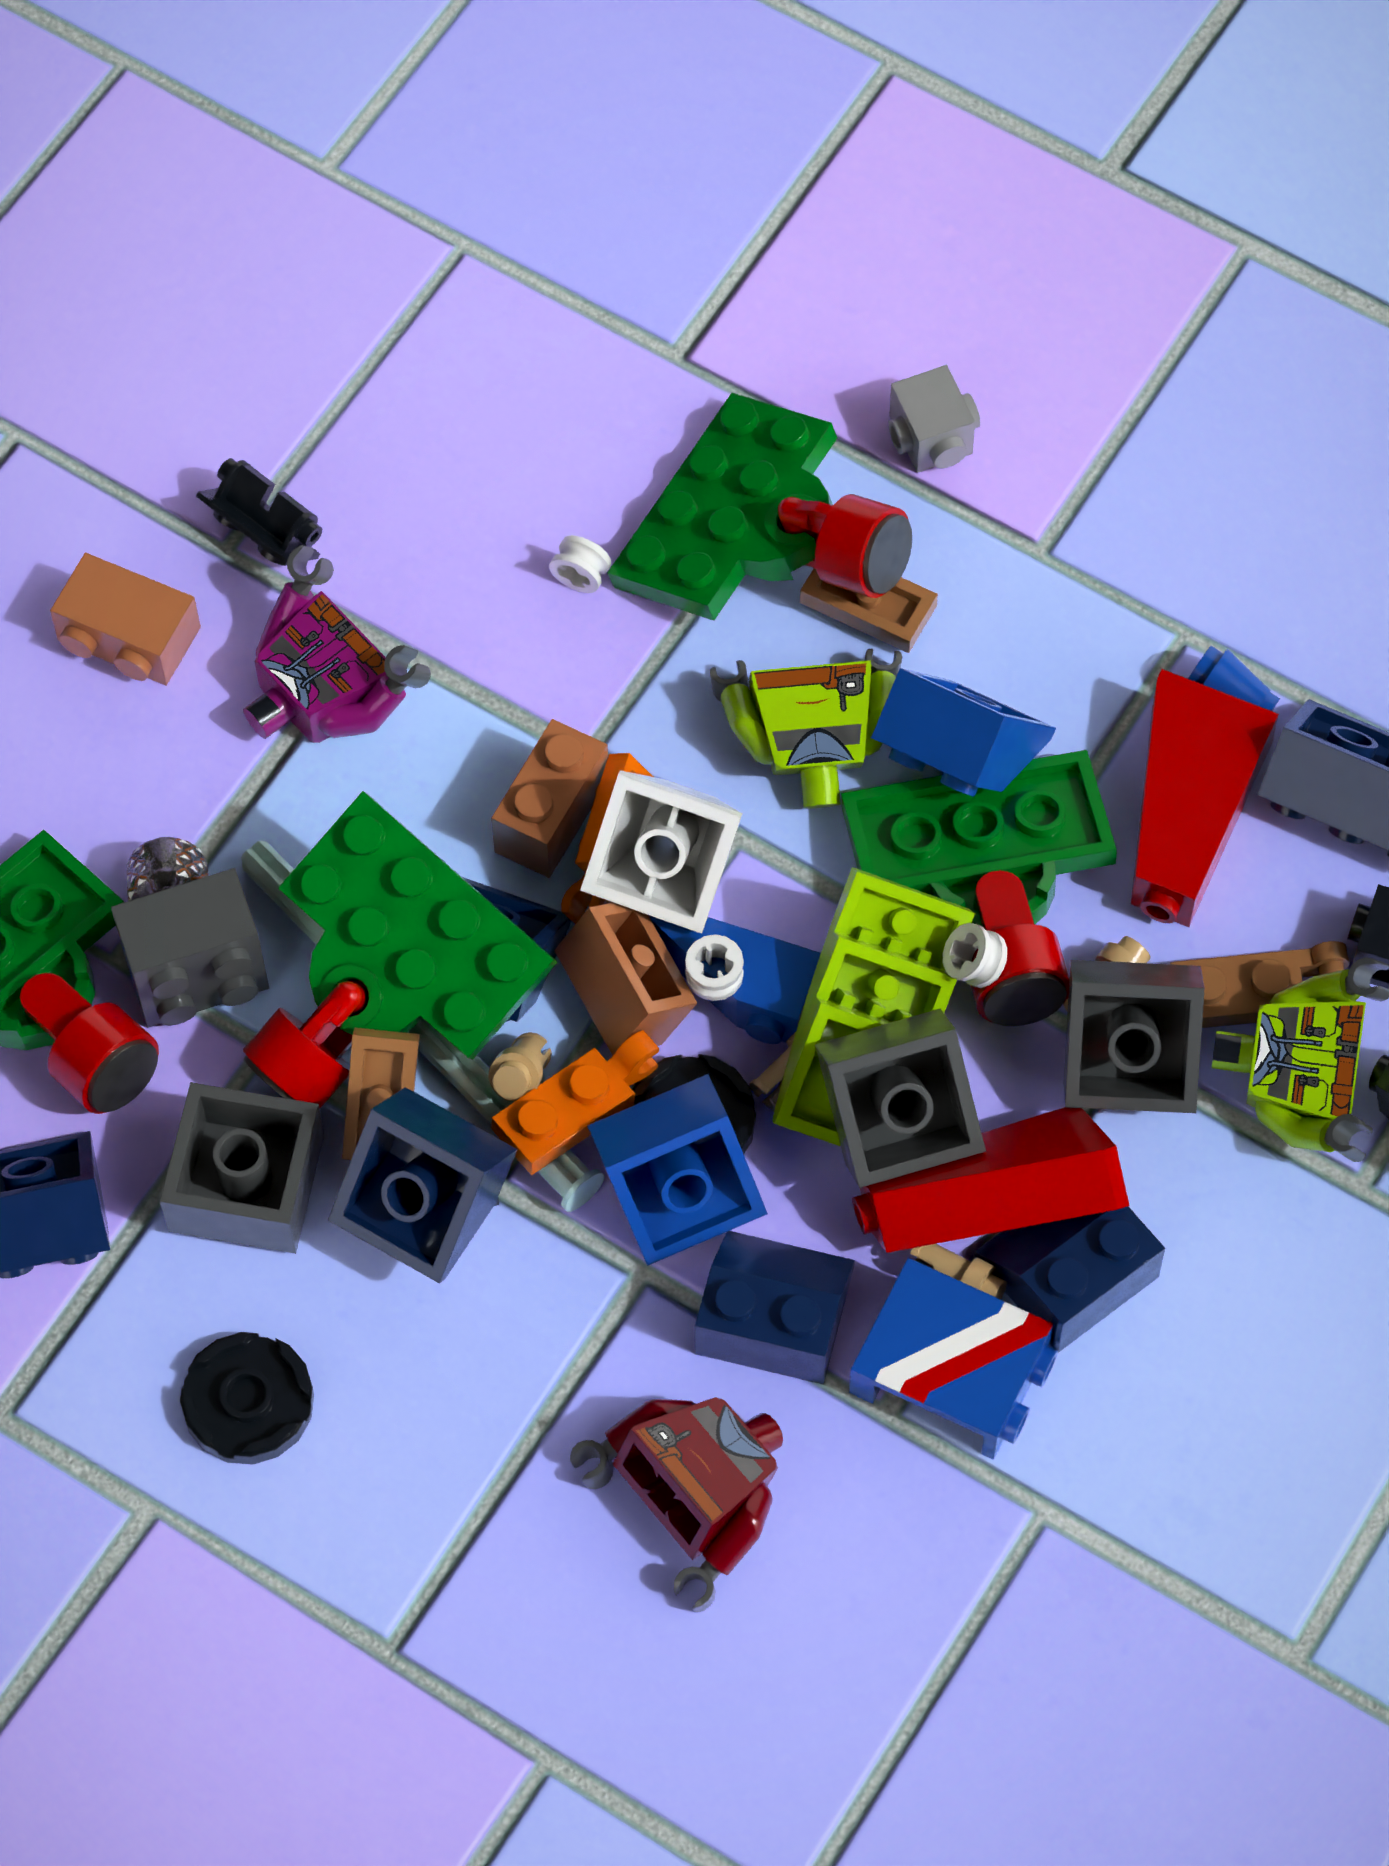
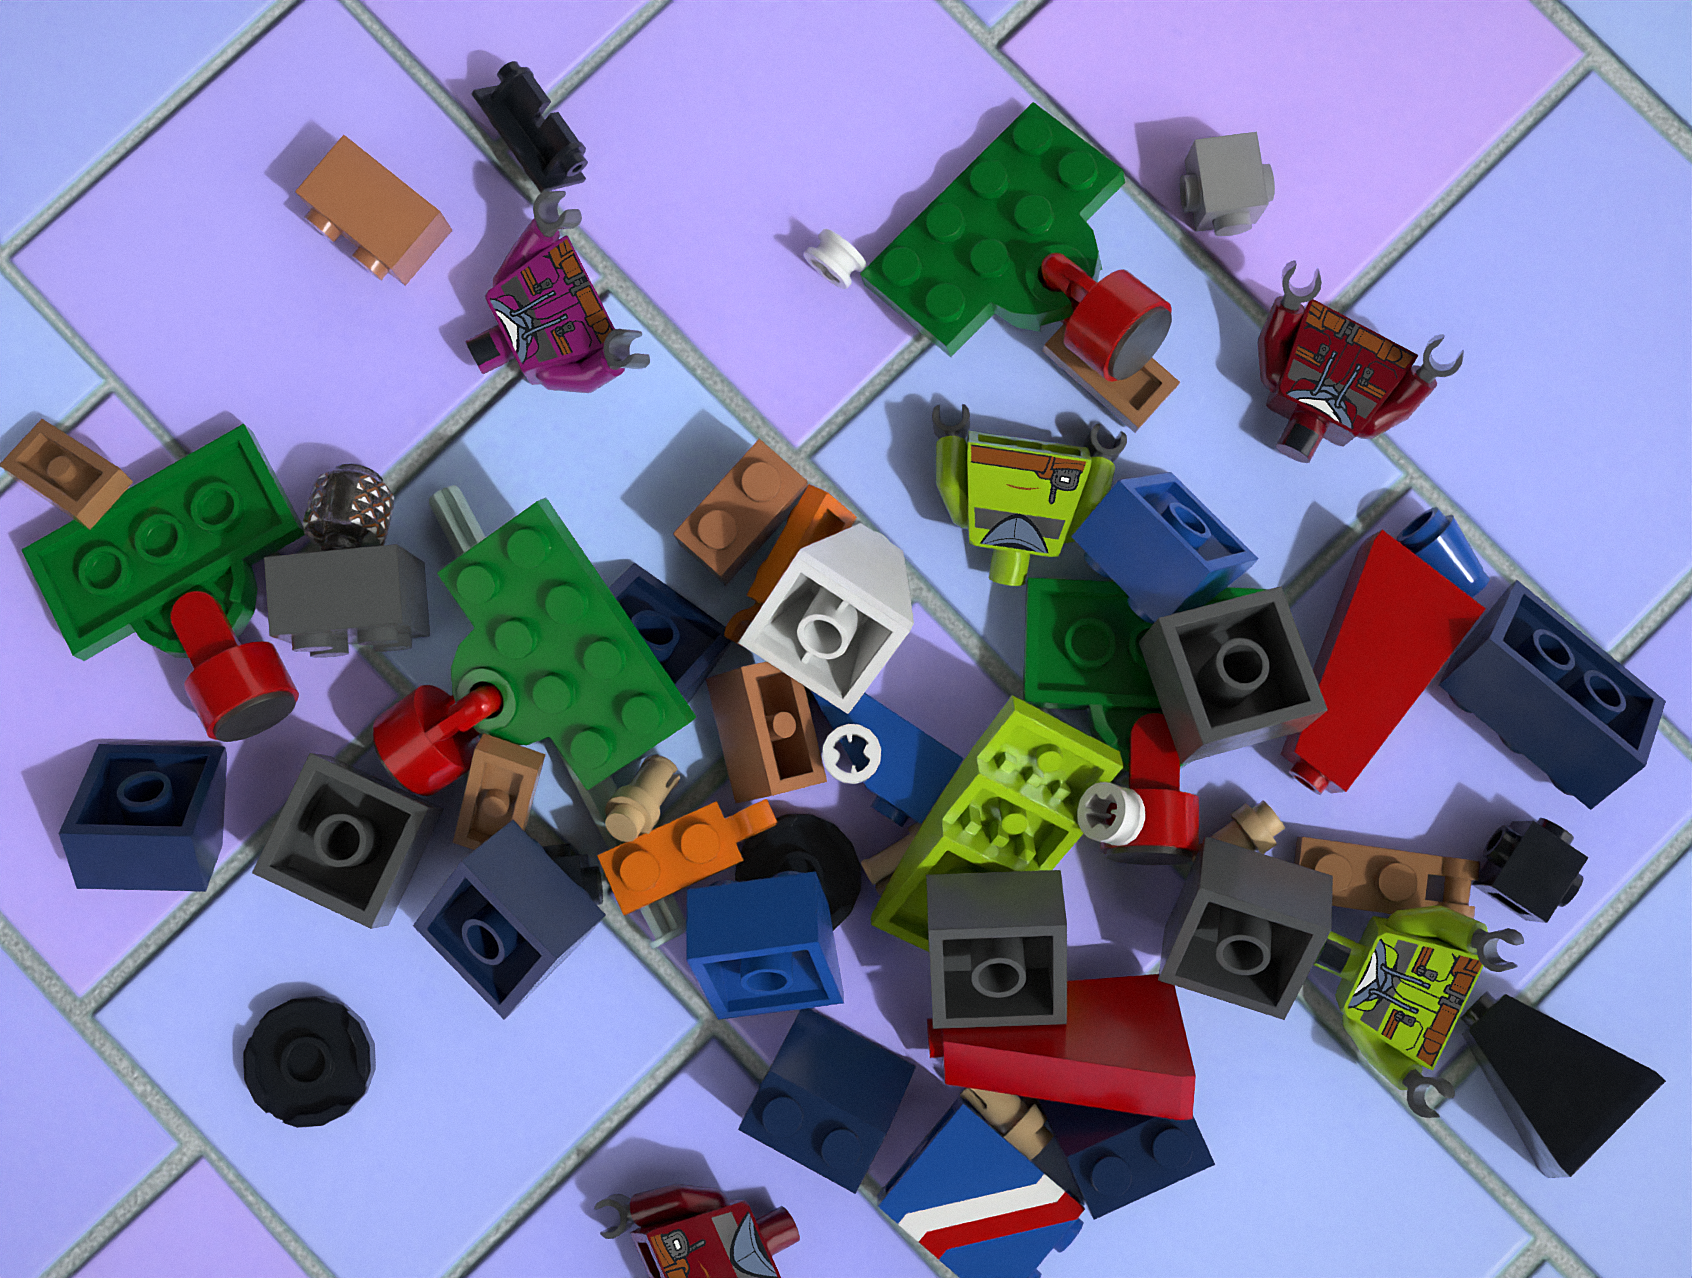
camera: 15 degrees right, 20 degrees up
none -> dark grey brick [1138,586,1328,764]
none -> torso [1257,260,1464,463]

